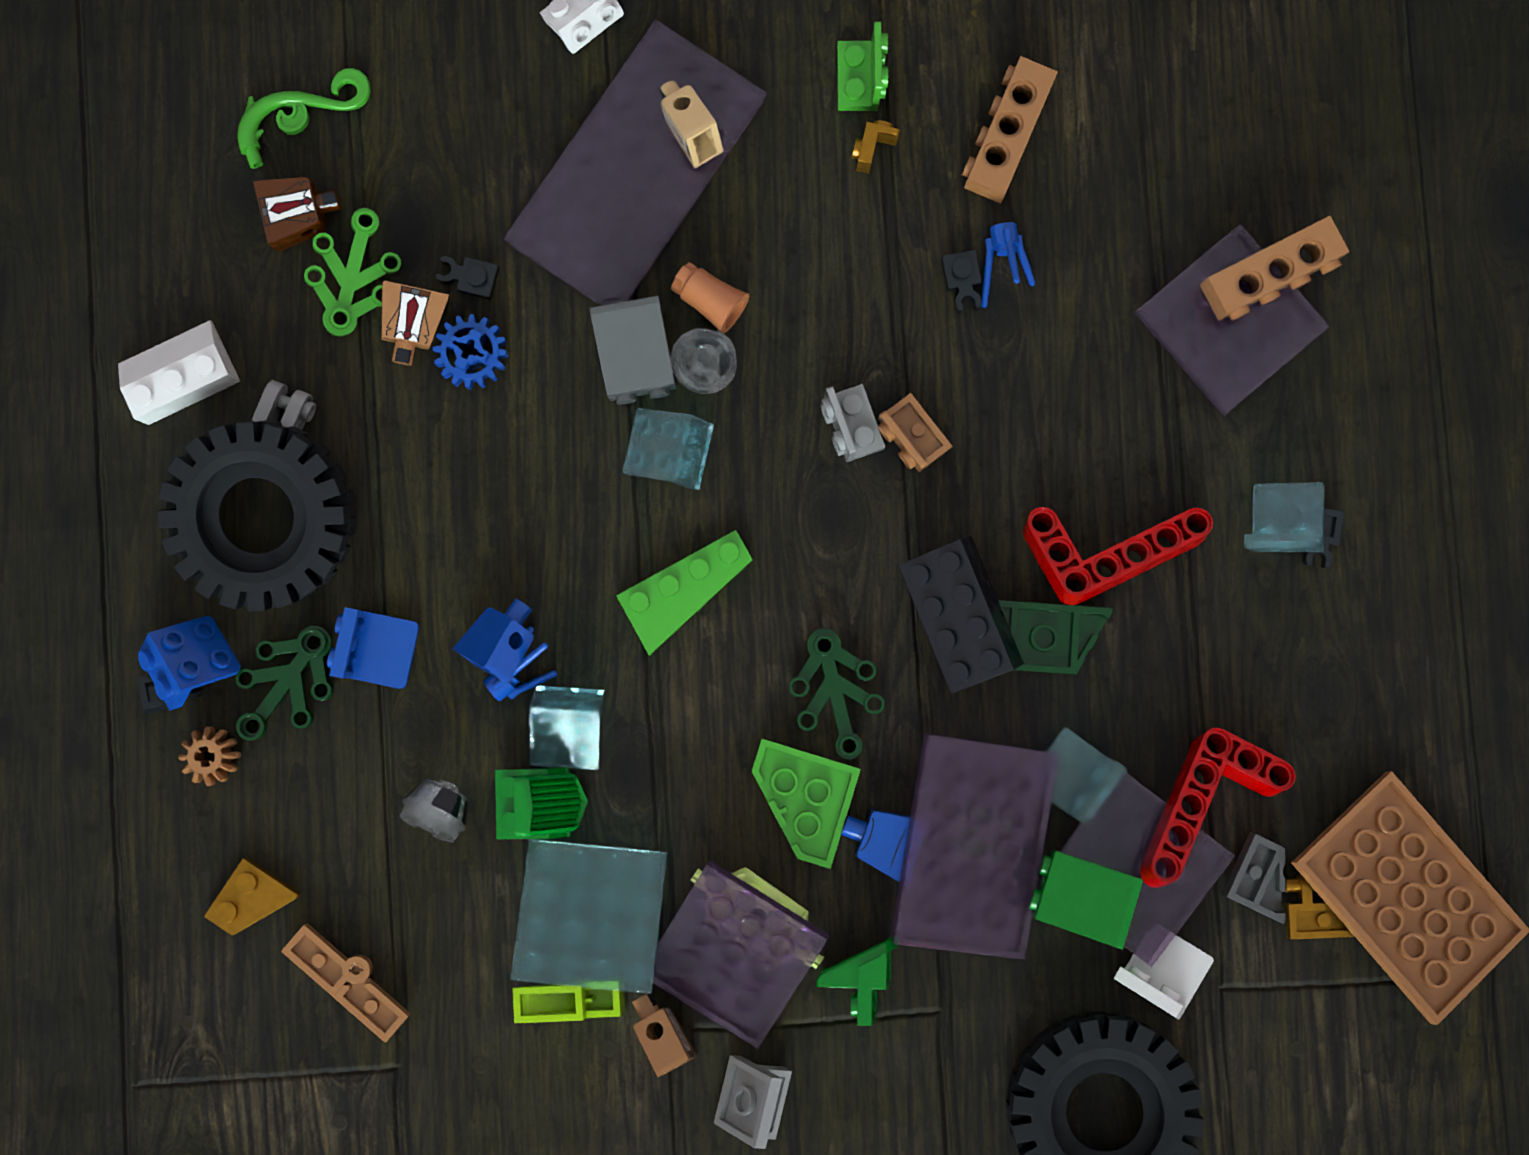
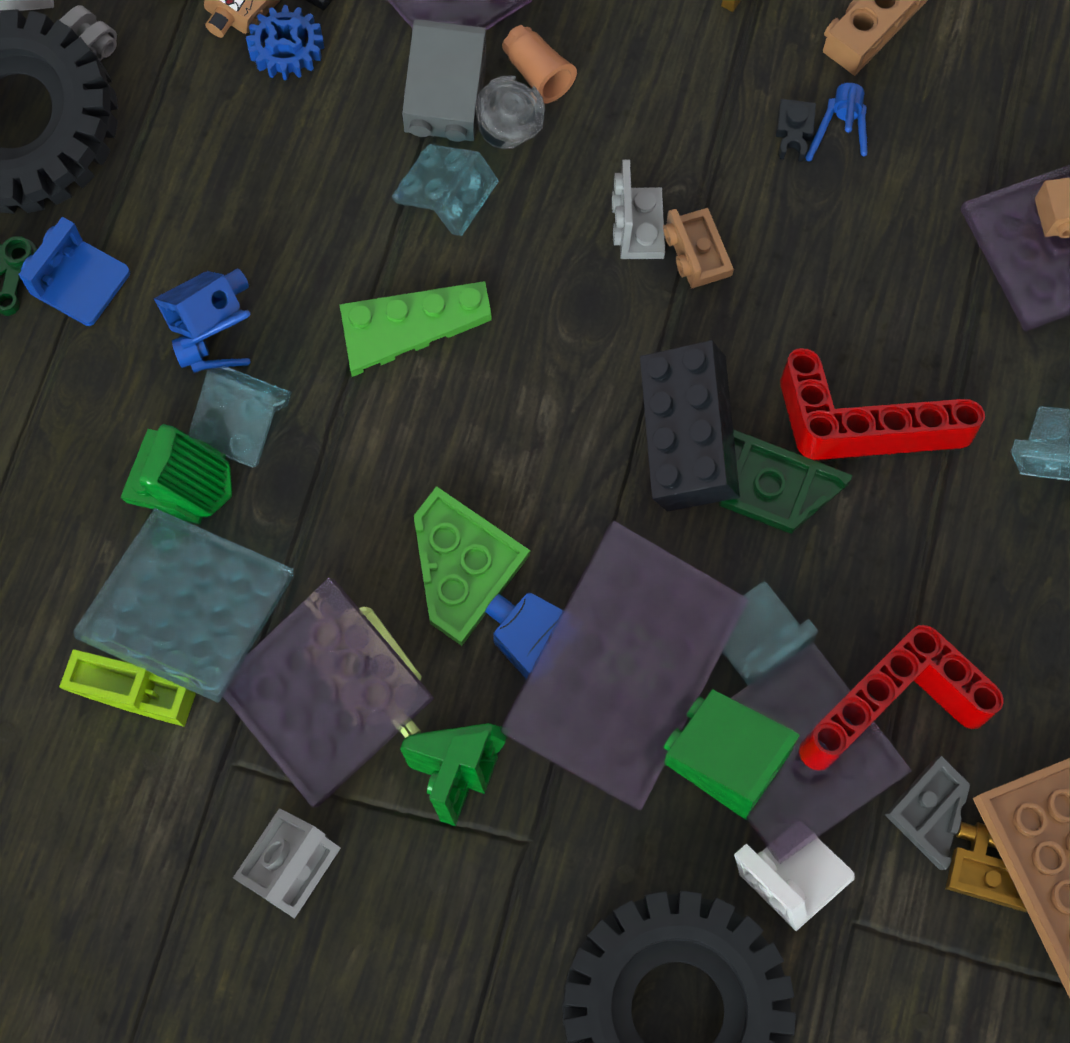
camera: 15 degrees right, 15 degrees down
clear cone [399,779,469,843] -> none
medium nougat torso [632,992,697,1077] -> none
dark green plant [789,628,885,760] -> none

